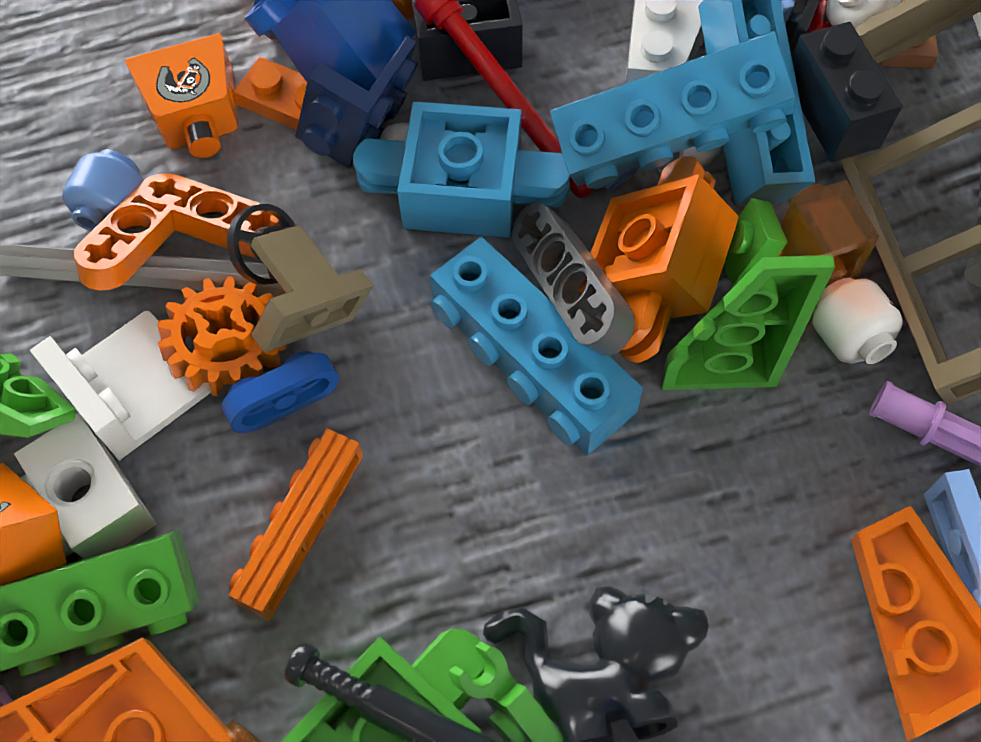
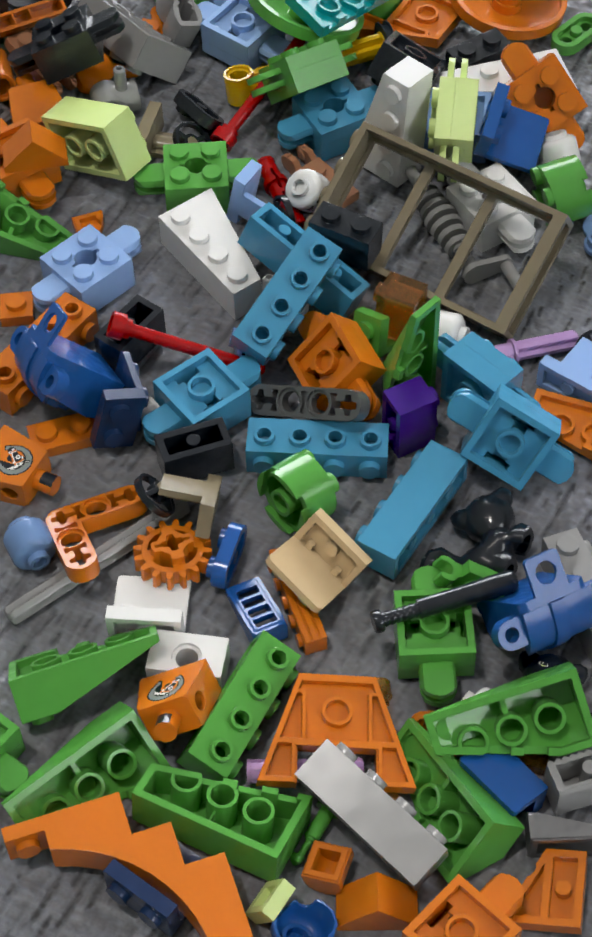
camera: 45 degrees left, 10 degrees down
none -> black brick [154,417,235,479]
none -> blue slope [225,576,288,643]
none -> bright green brick [257,449,340,534]
none -> tan bracket [266,508,373,613]
none -> dark azure brick [354,440,468,580]
none -> dark purple brick [382,376,440,458]
none -> dark azure brick [437,331,541,407]
none -> dark azure brick [447,383,574,491]

